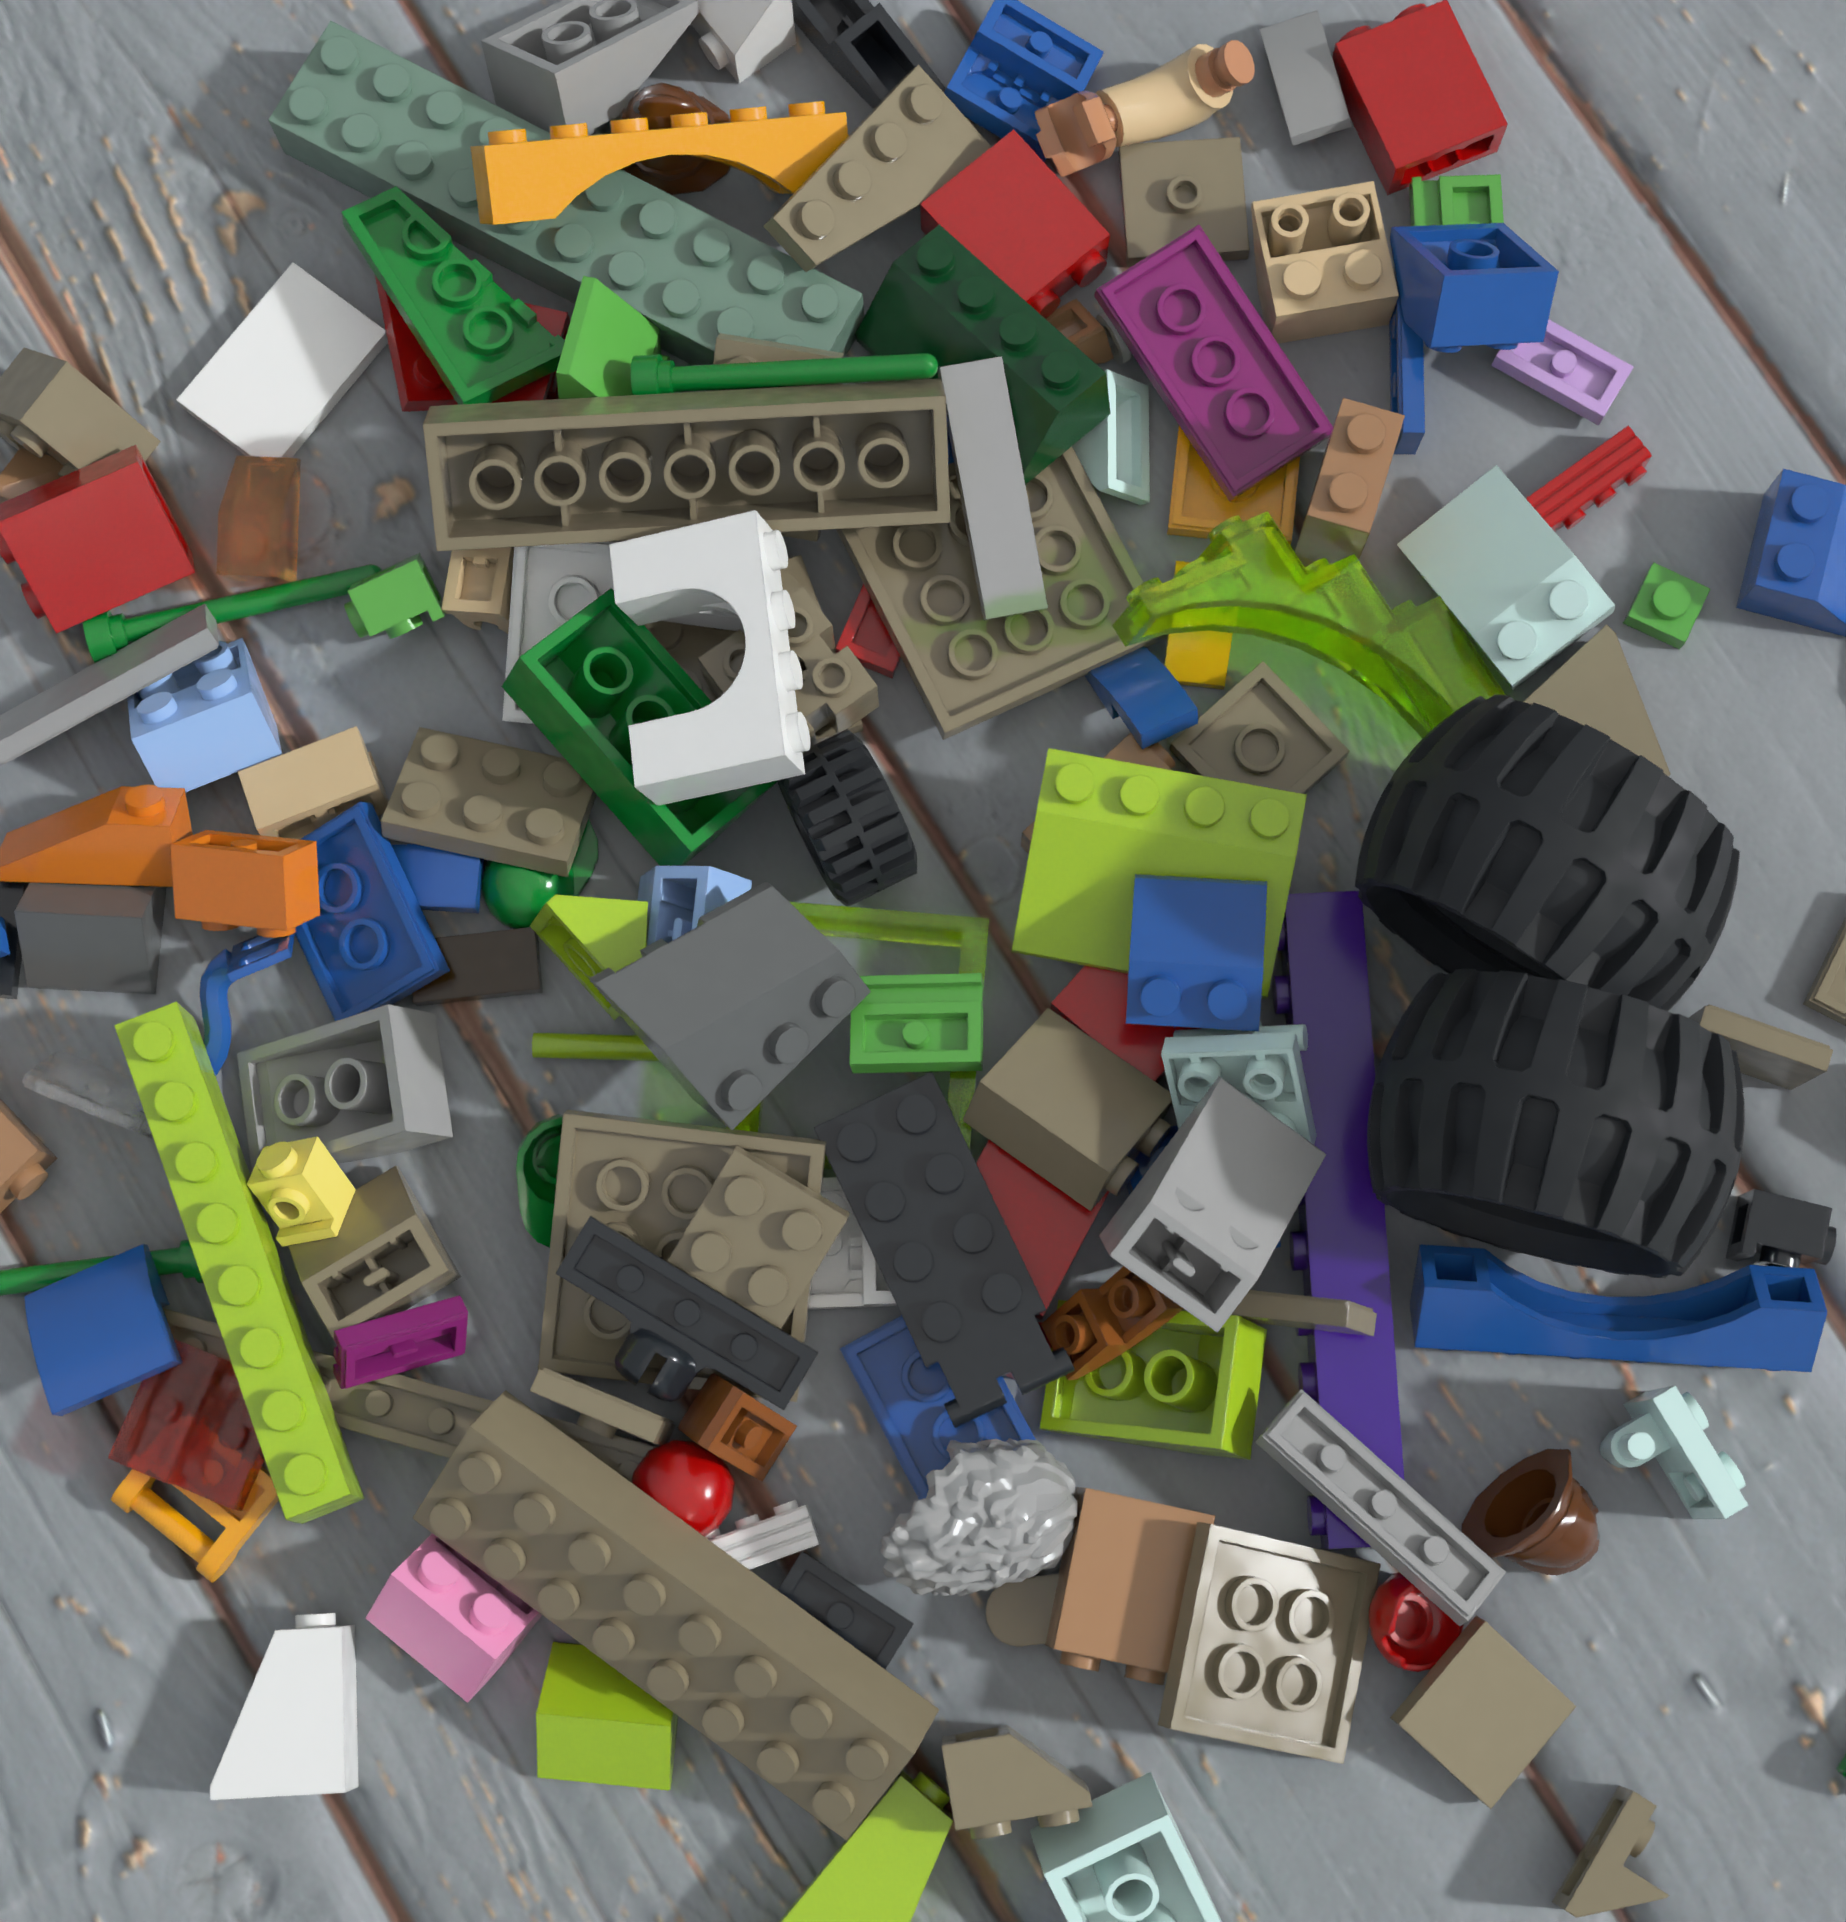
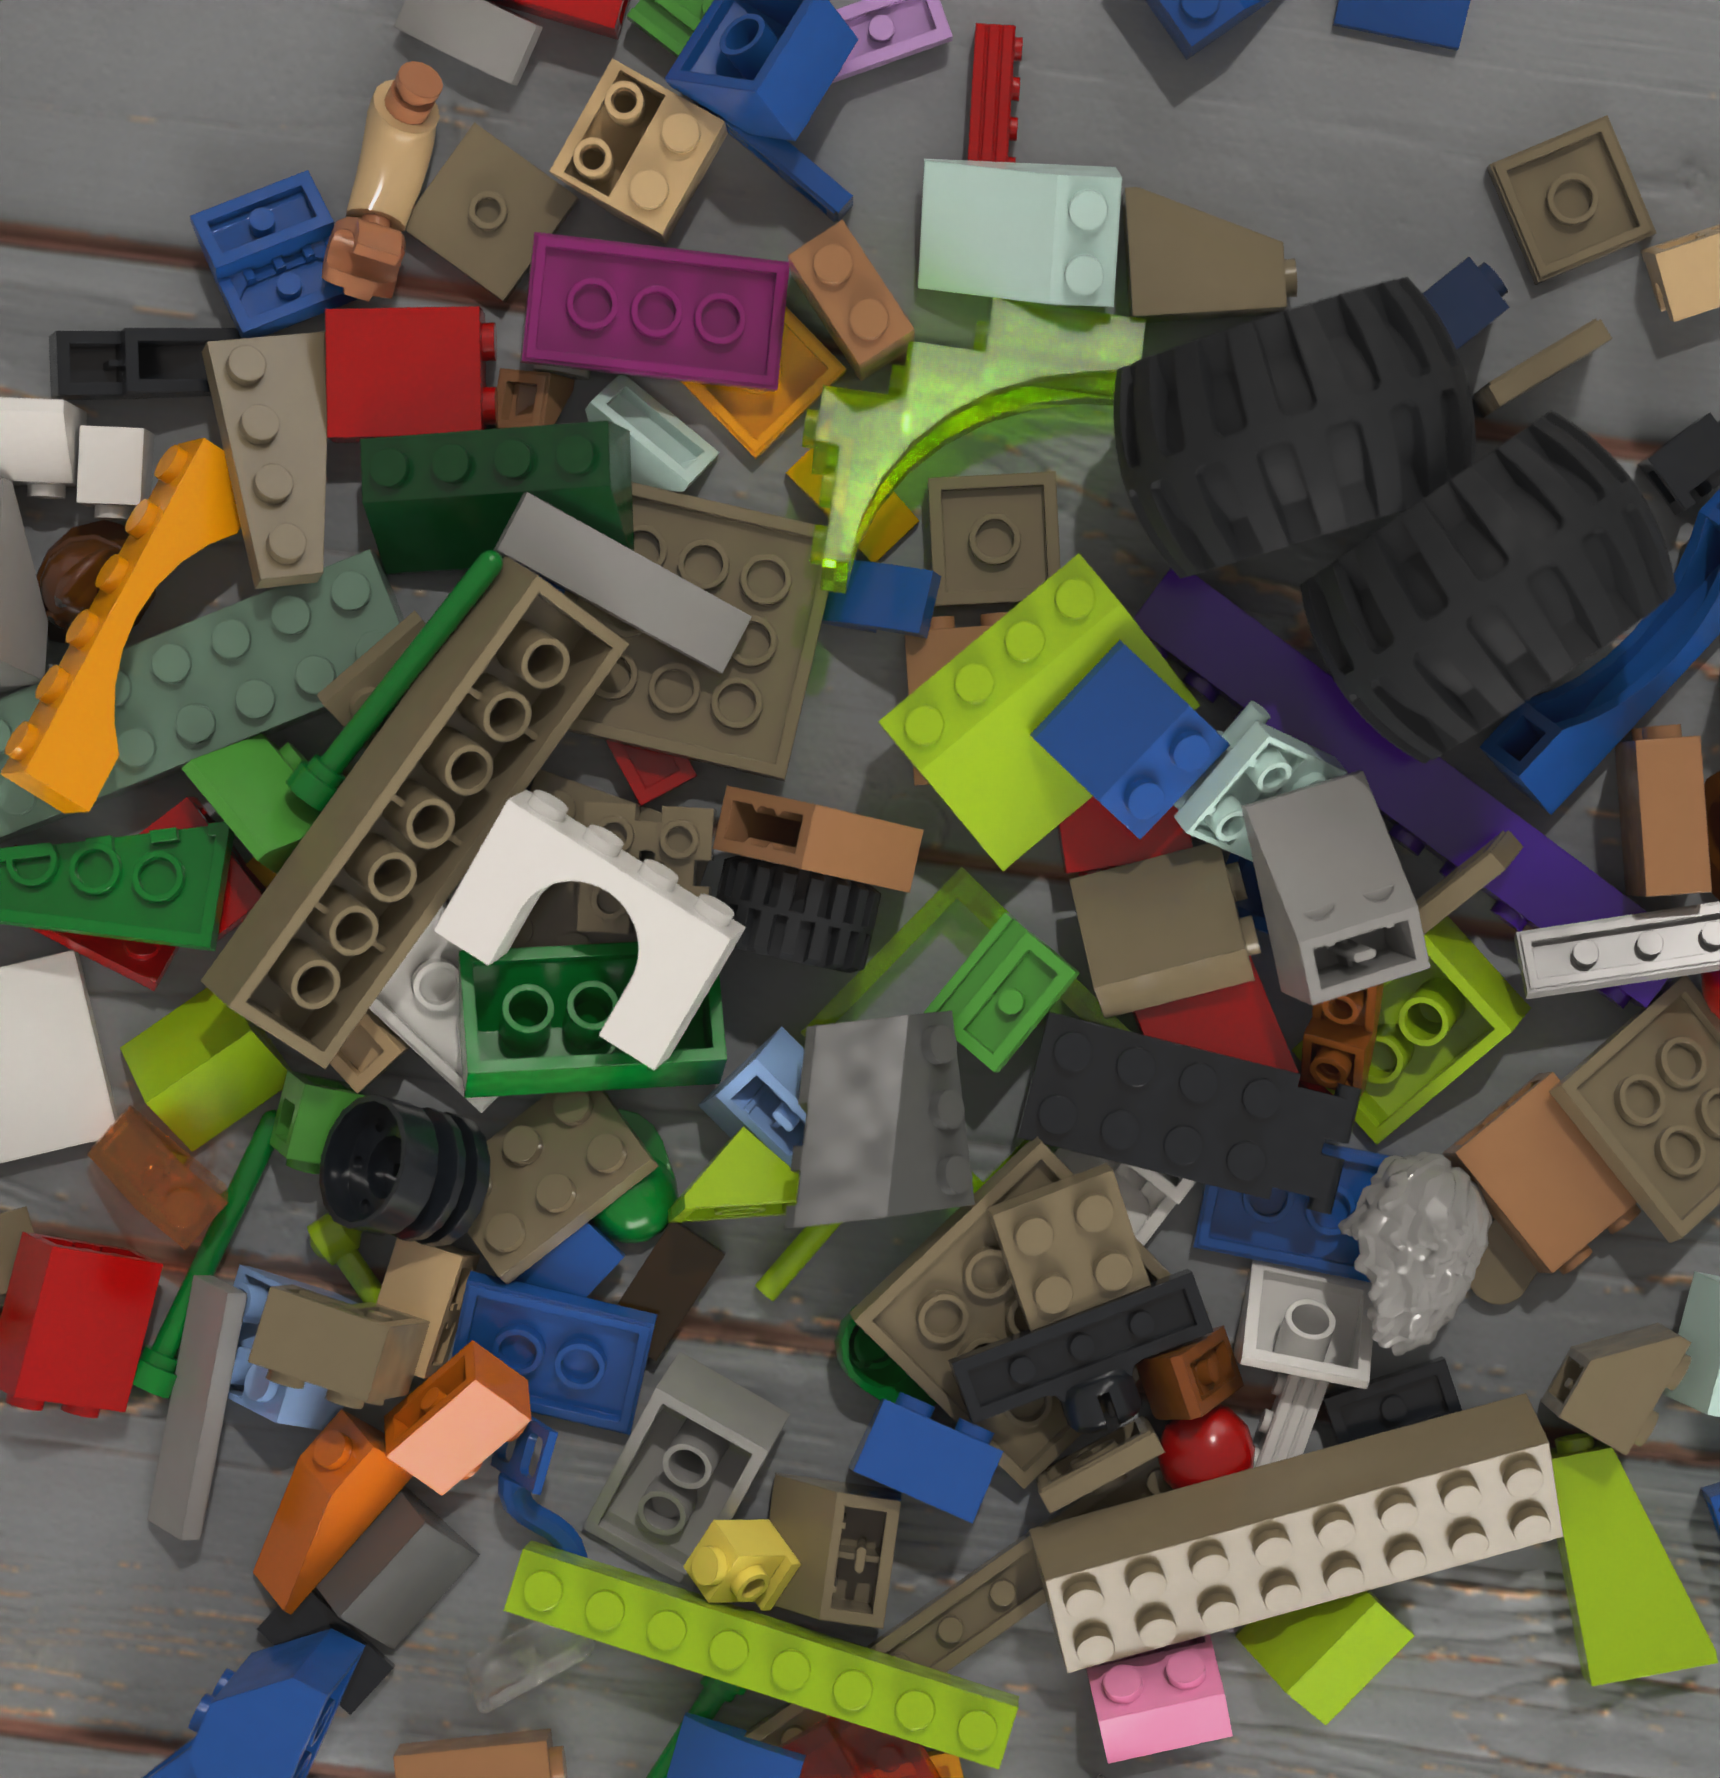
camera: 50 degrees left, 10 degrees up
magenta tile [333,1295,468,1389] -> none
bright green plate [1623,562,1711,650] -> none
none -> white brick [76,425,154,521]
none -> lime slope [120,987,292,1152]
none -> dark tan brick [248,1284,430,1409]
none -> lime piece [307,1213,382,1303]
none -> black wheel [319,1094,491,1247]
none -> medium nougat brick [713,786,924,893]
none -> blue slope [849,1392,1004,1523]
none -> white slope [1233,1259,1373,1389]
none -> dark blue brick [1422,257,1510,350]
none -> medium nougat brick [1615,724,1712,897]

